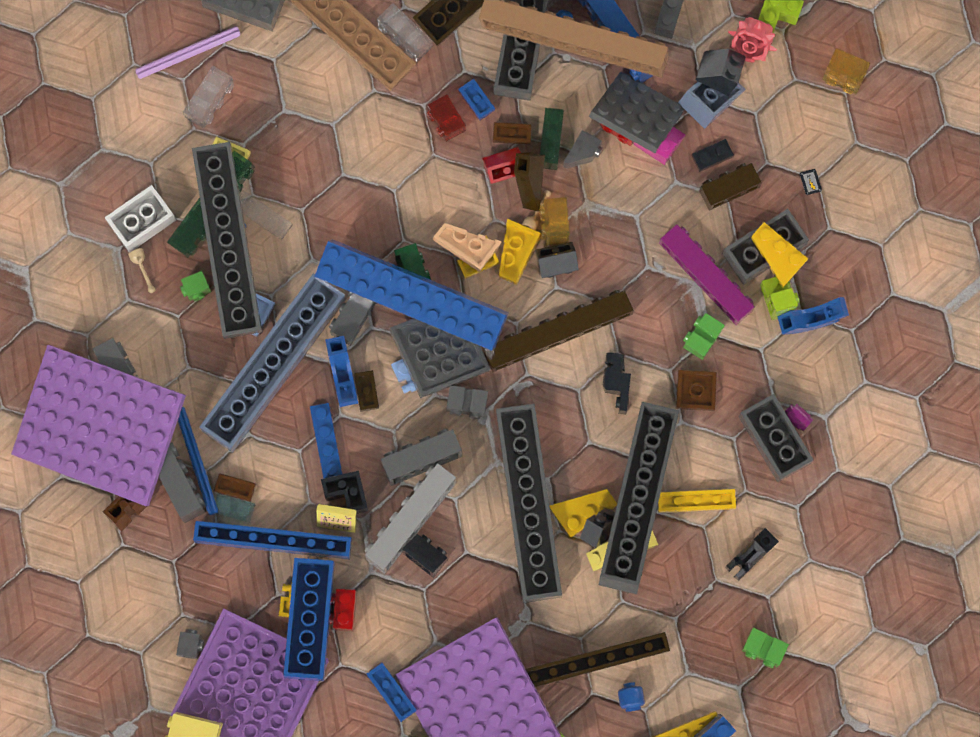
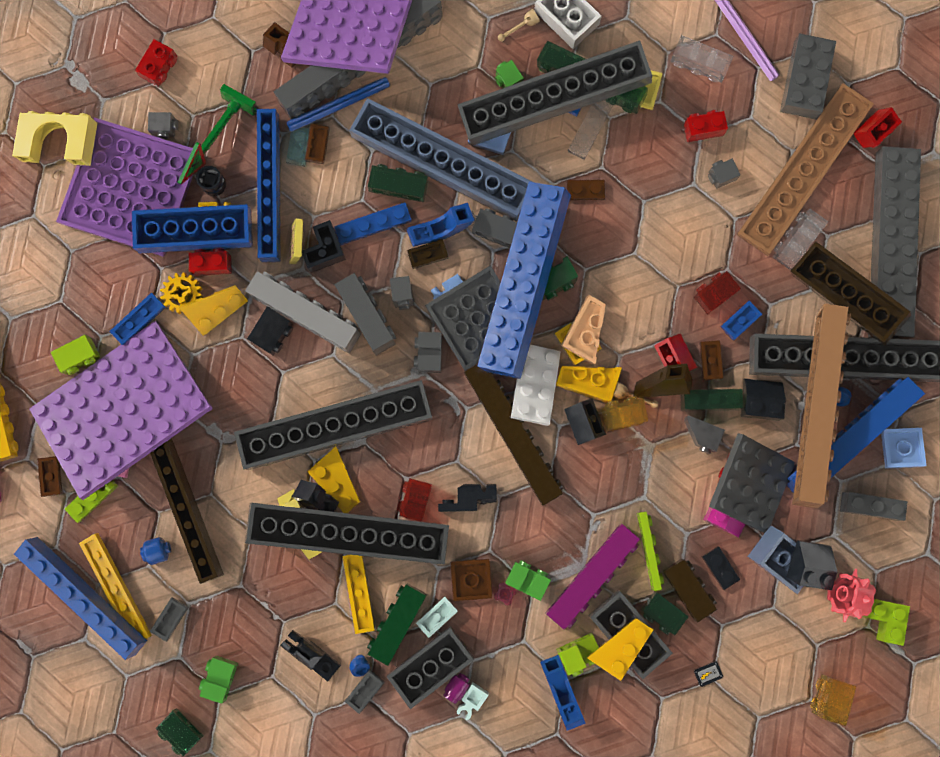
camera: 90 degrees right, 5 degrees up
none -> red brick [135,39,177,87]
none -> dark grey plate [150,597,189,642]
none -> clear green brick [156,708,203,756]
none -> yellow gear [160,272,203,314]
none -> green piece [178,84,257,185]
none -> yellow wing [178,285,248,336]
none -> black wheel [196,166,226,196]
none -> dark grey plate [344,670,385,714]
none -> blue tile [349,655,370,677]
none -> clear green brick [367,164,428,202]
none -> dark green brick [367,583,427,666]
none -> dark grey brick [390,276,414,310]
none -> clear red brick [397,478,432,522]
none -> light aqua plate [416,597,458,638]
none -> light aqua plate [457,682,489,720]
none -> clear pink plate [494,582,516,606]
none -> white plate [511,344,561,426]
none -> reddish brown plate [567,180,605,200]
none -> lime plate [637,512,664,591]
none -> clear green brick [641,591,689,636]
none -> red brick [684,110,728,142]
none -> dark grey brick [708,158,740,189]
none -> black slope [741,379,786,421]

